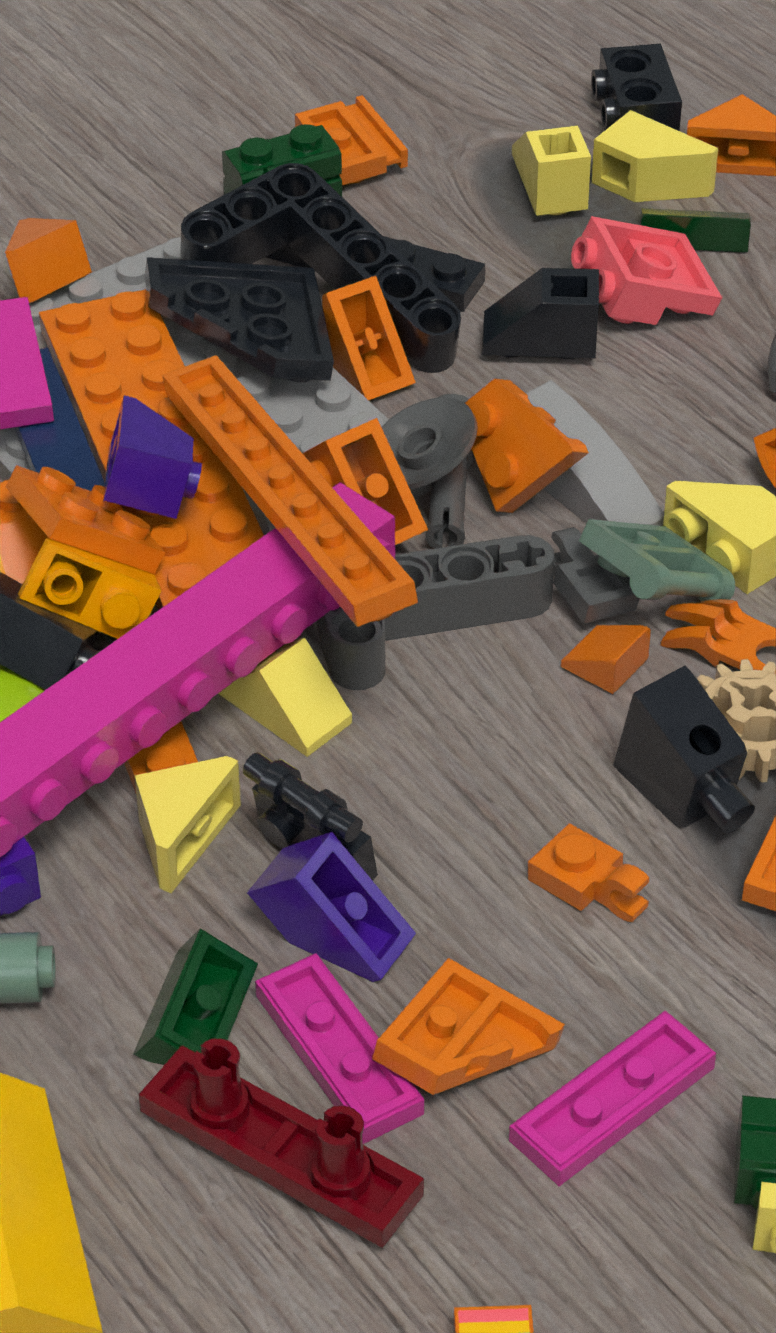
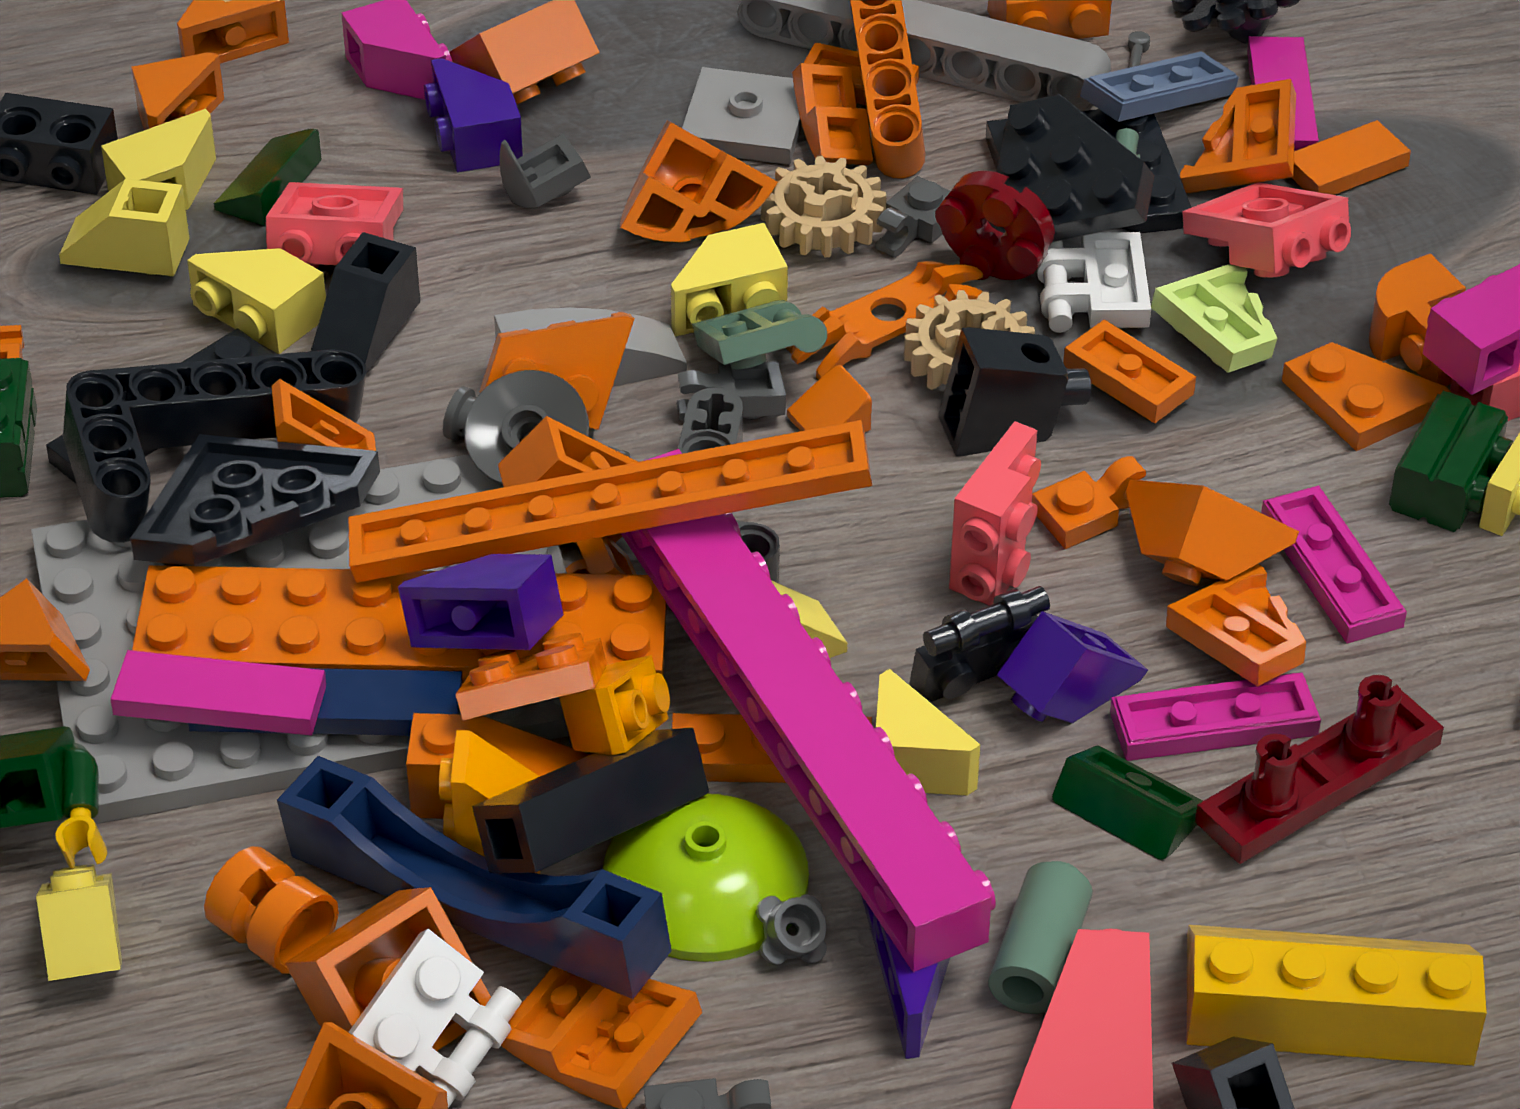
camera: 70 degrees left, 0 degrees up
none -> light yellow slope [187,248,326,354]
none -> coral plate [949,421,1041,606]
none -> orange slope [1126,479,1299,586]

